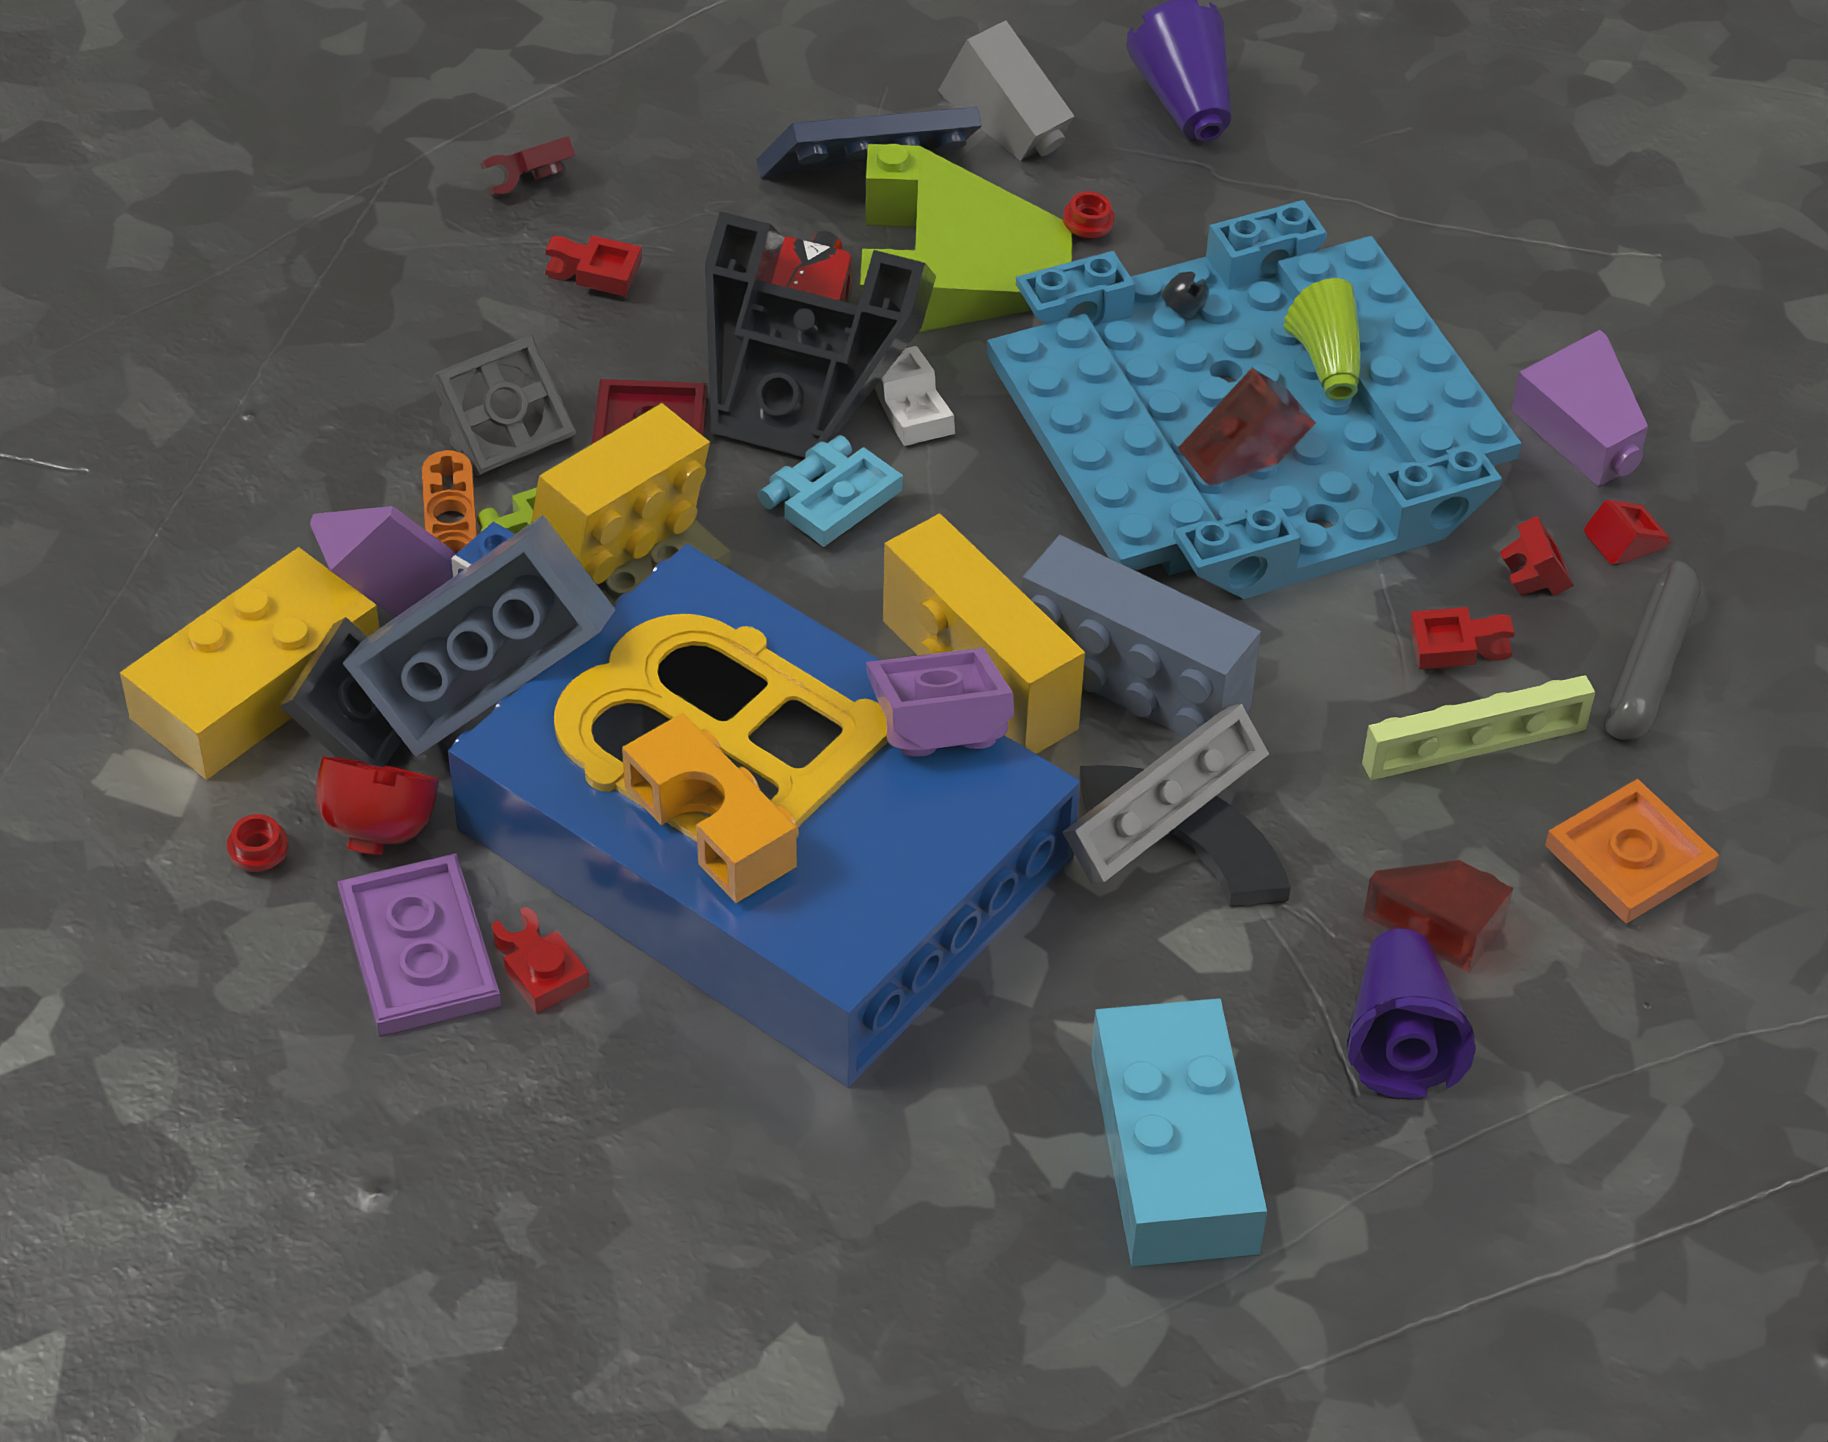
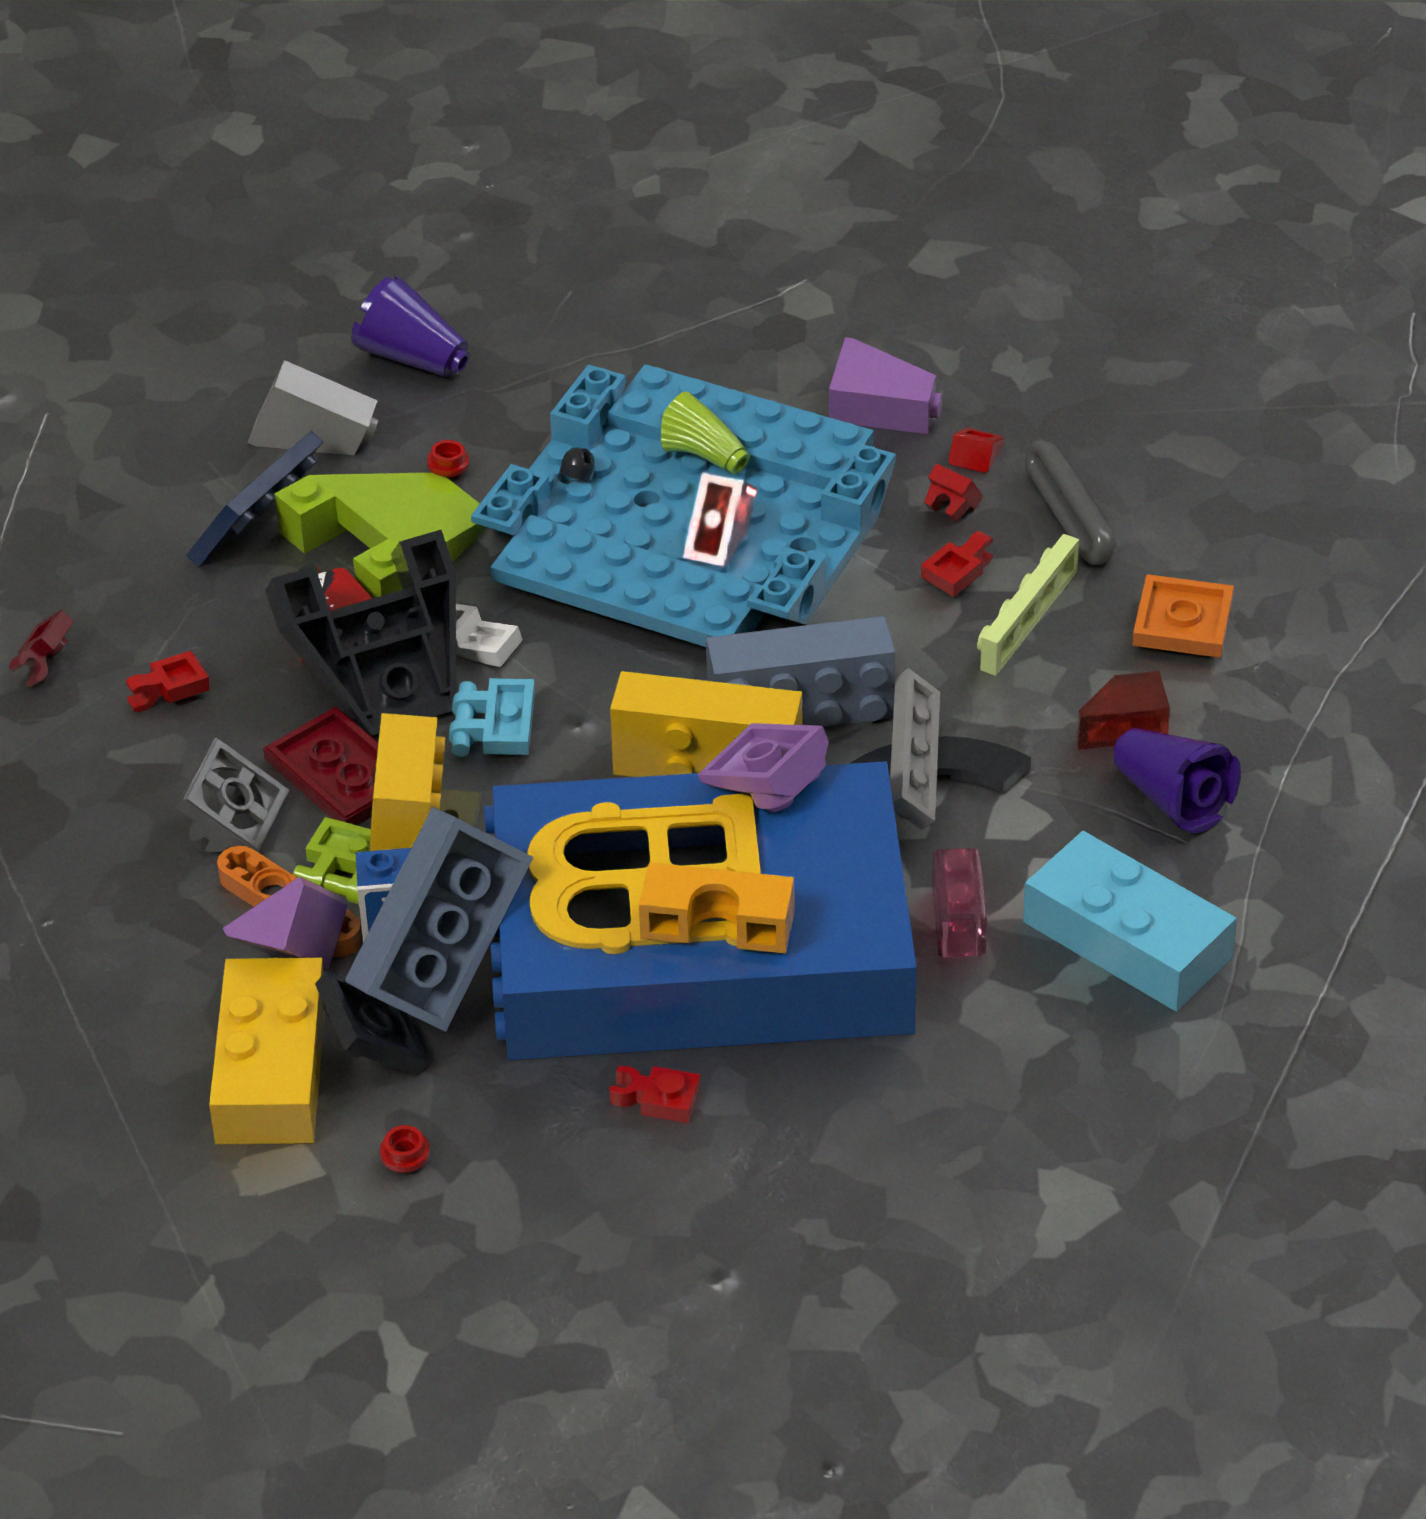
camera: 40 degrees left, 5 degrees down
red cylinder [315,756,439,855] -> none
medium lavender tile [337,853,501,1036] -> none
none -> clear pink brick [932,848,987,957]

